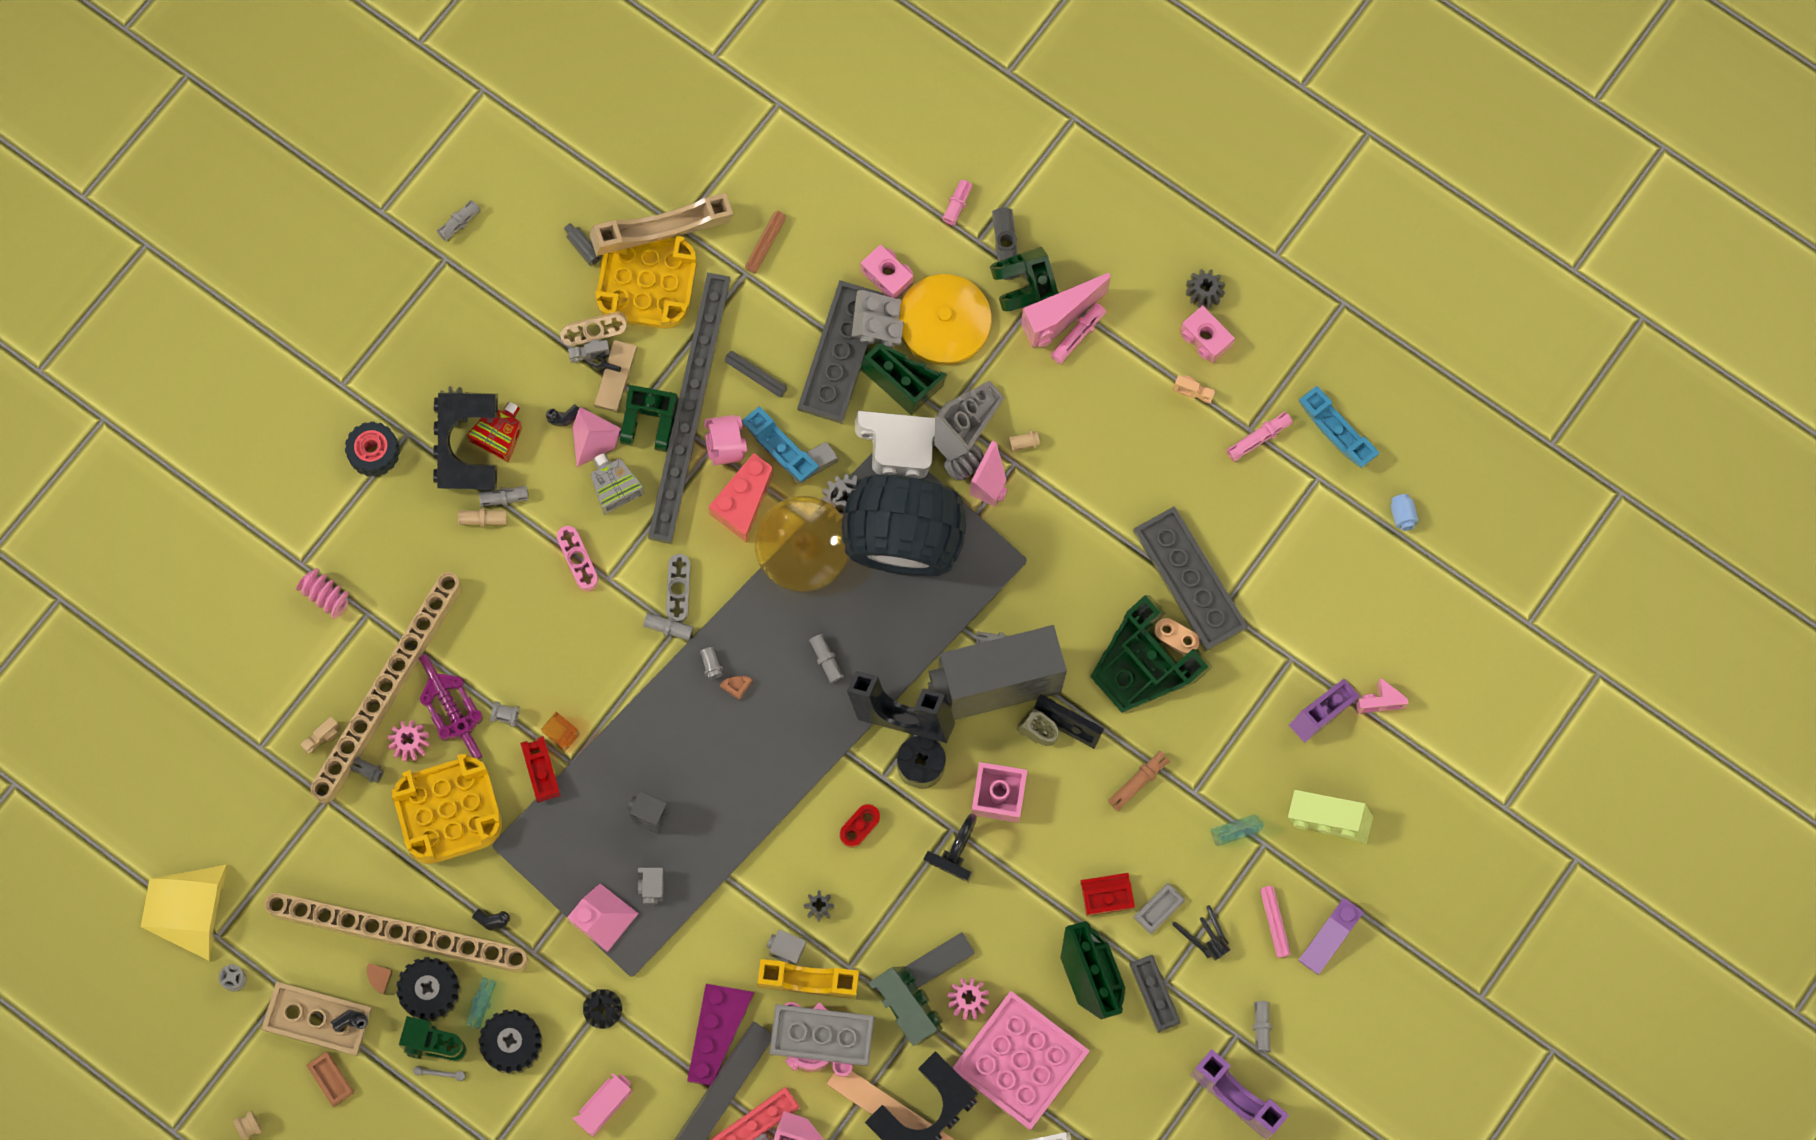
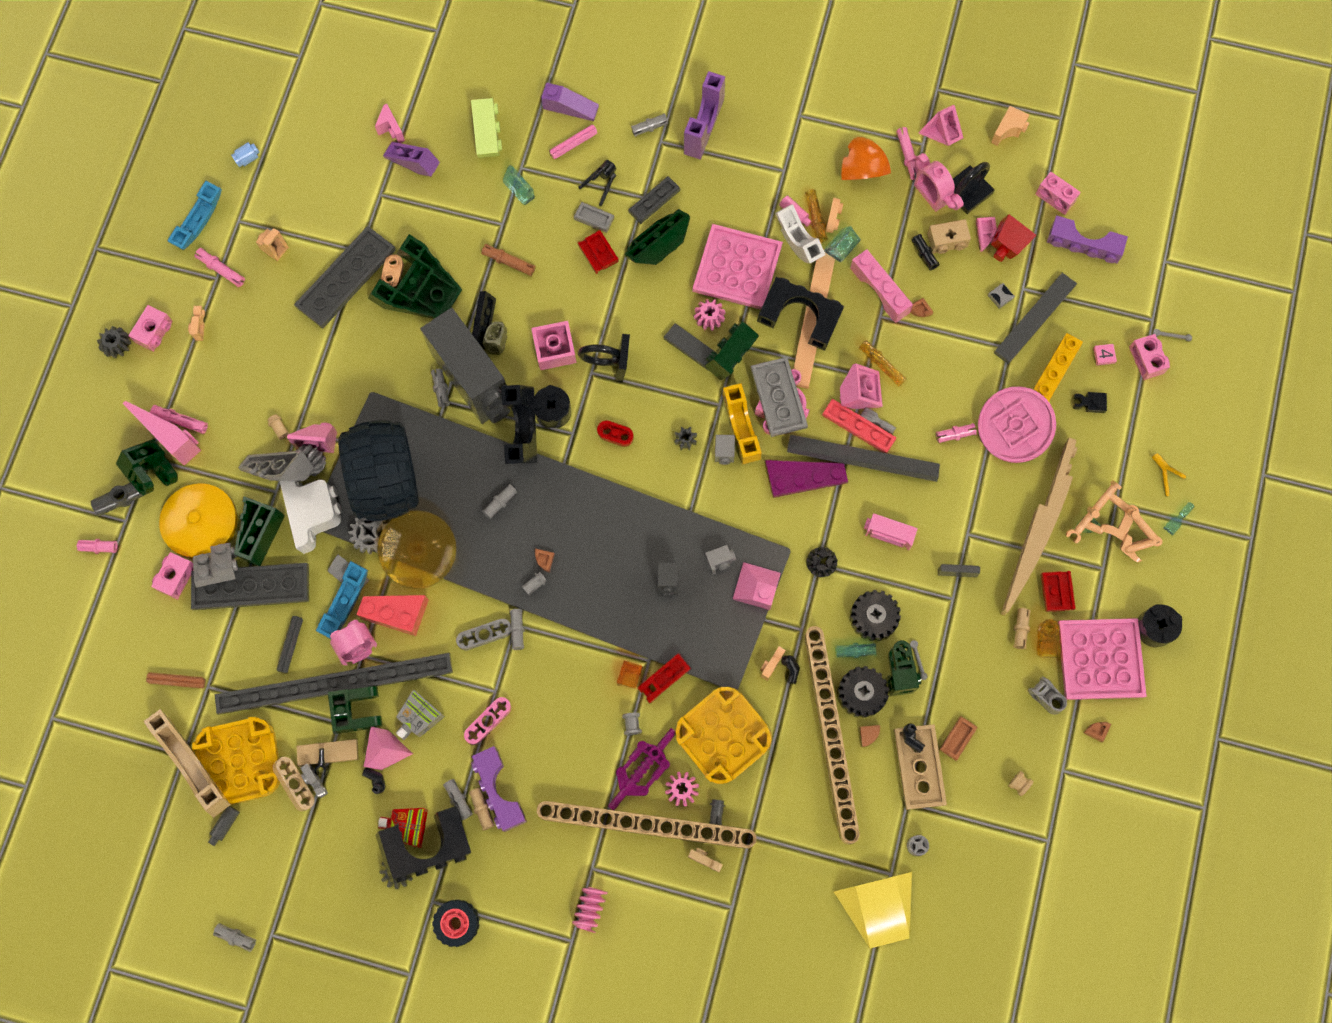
camera: 105 degrees left, 0 degrees up
none -> light nougat arch [256,228,289,261]
none -> medium lavender arch [471,746,527,832]
none -> light nougat plate [760,647,786,681]

